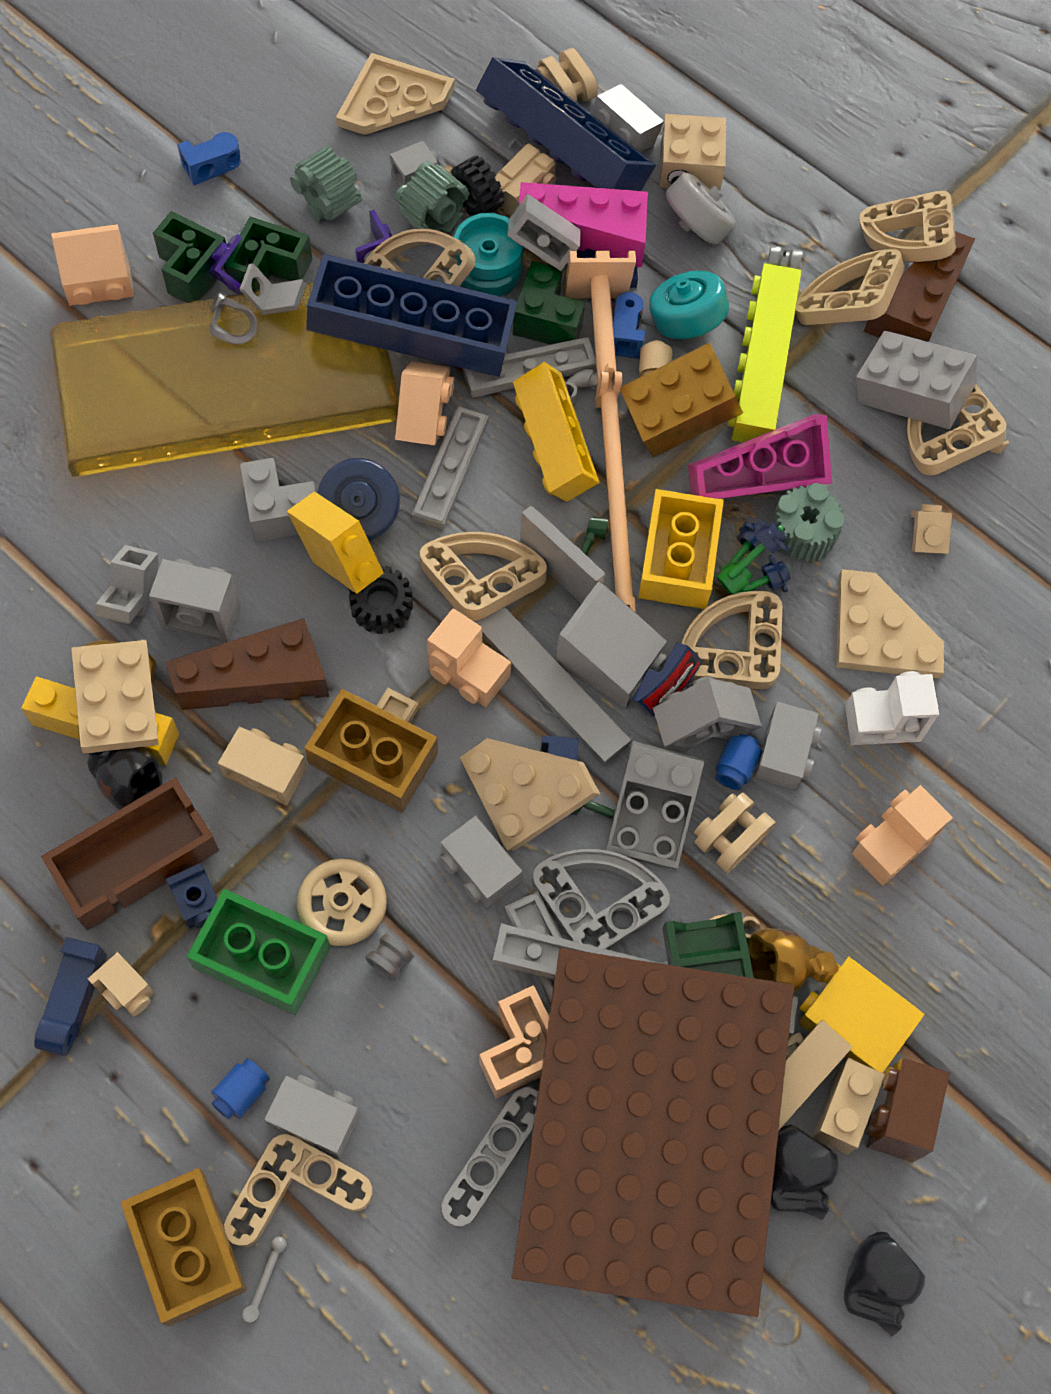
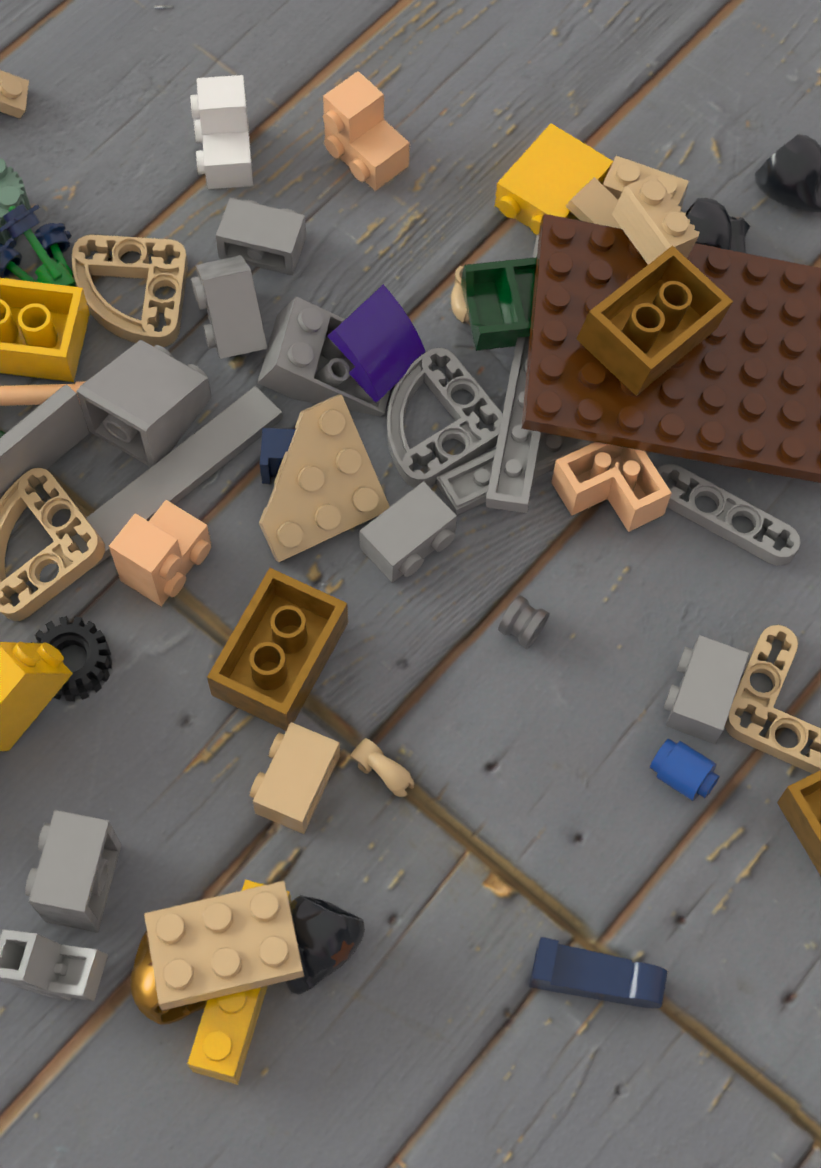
camera: 90 degrees left, 0 degrees up
reddish brown piece [41,777,219,930] -> none
tan brick [88,952,155,1016] -> none
reddish brown wedge [165,618,329,710] -> none
dark blue brick [166,863,218,929] -> none
green brick [186,888,330,1016] -> none
tan plate [297,859,387,946] -> none
tan tile [377,688,419,723] -> none
slope [632,642,703,716] -> none
tan brick [694,793,776,874] -> none
blue brick [715,734,762,790] -> none
pearl gold piece [748,928,838,992] -> none
tan plate [836,569,944,679] -> none
reddish brown brick [864,1058,950,1162] -> none
none -> dark purple slope [328,284,426,403]
none -> tan arm [350,738,414,797]
none -> pearl gold brick [576,245,733,396]
none -> tan brick [612,174,700,264]

